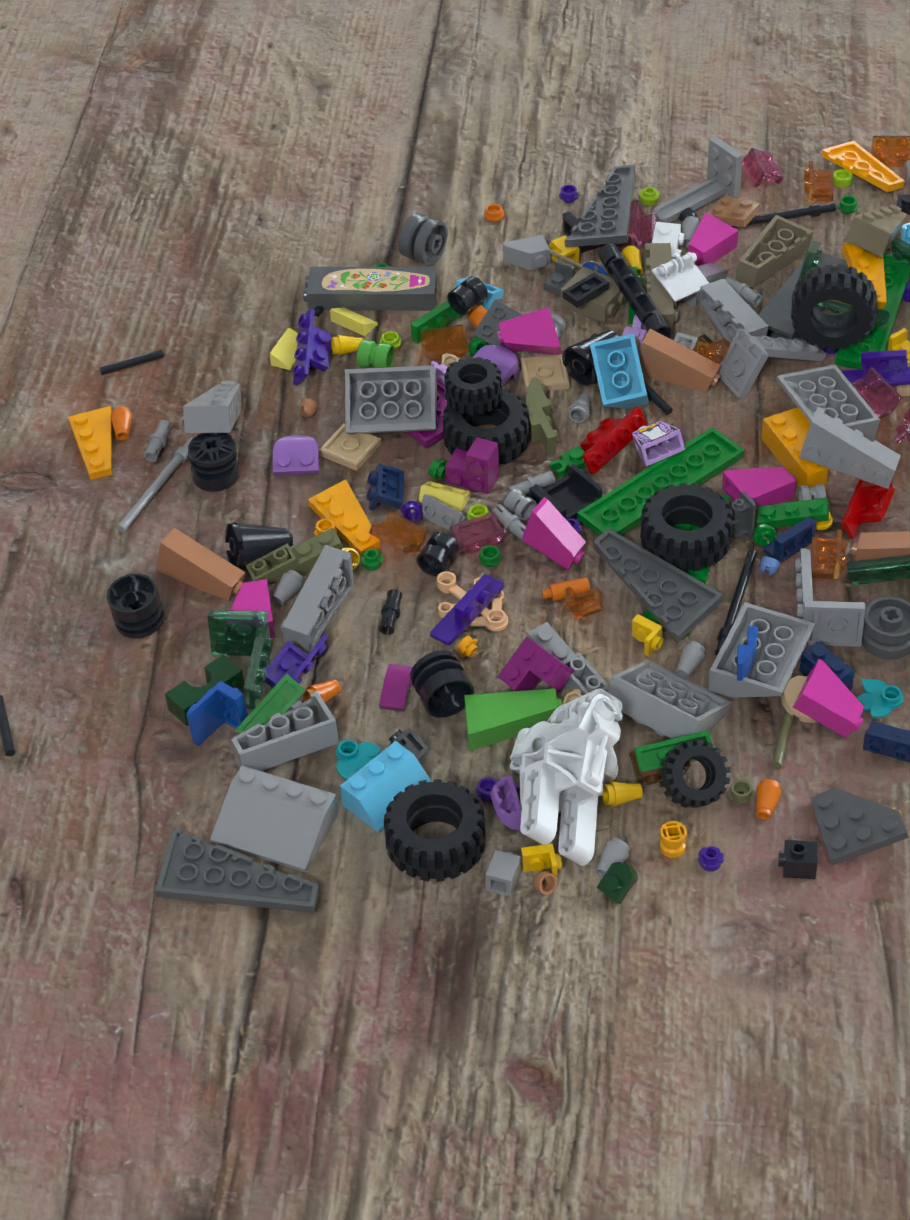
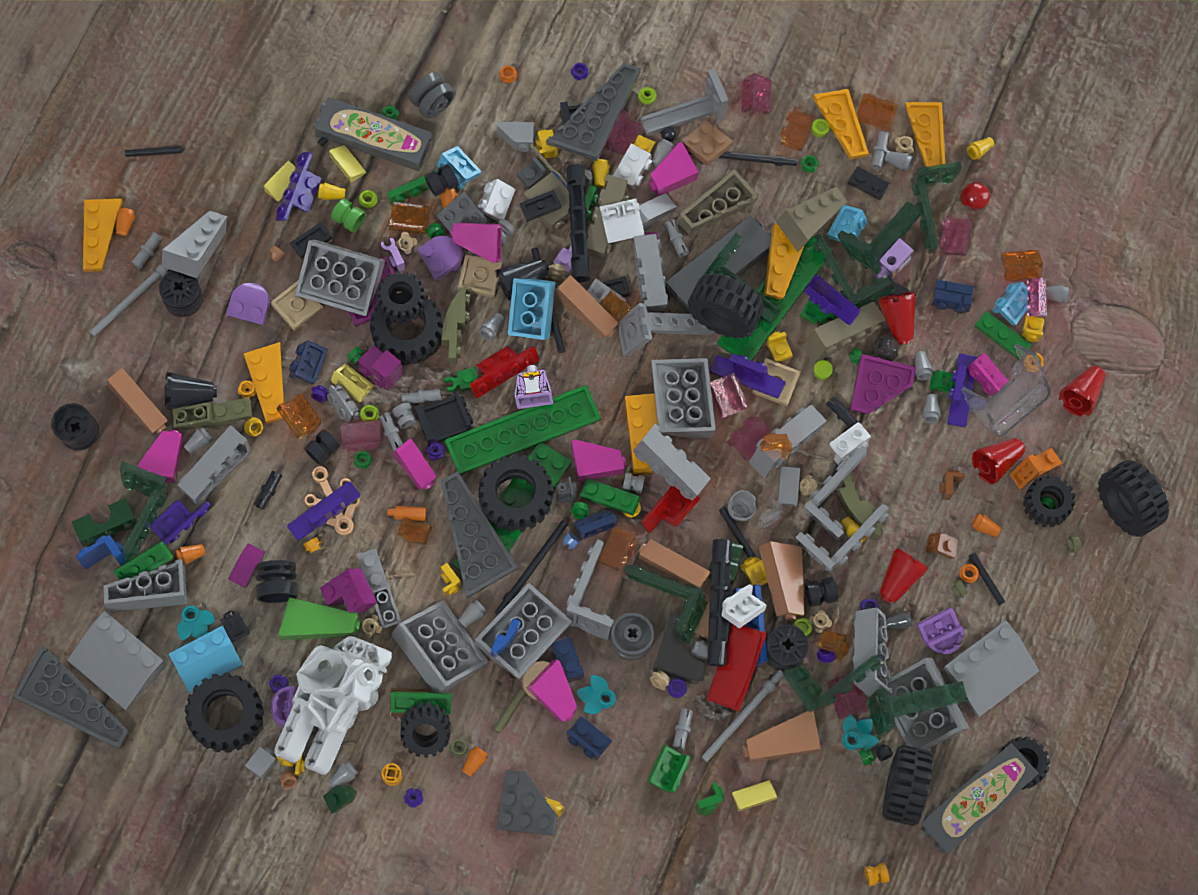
camera: 10 degrees right, 25 degrees up
green plate [360,549,384,571] -> none
yellow cone [602,781,643,807] -> none
black brick [778,840,818,879] -> none
none -> black plate [290,222,332,259]
none -> white bracket [478,179,515,222]

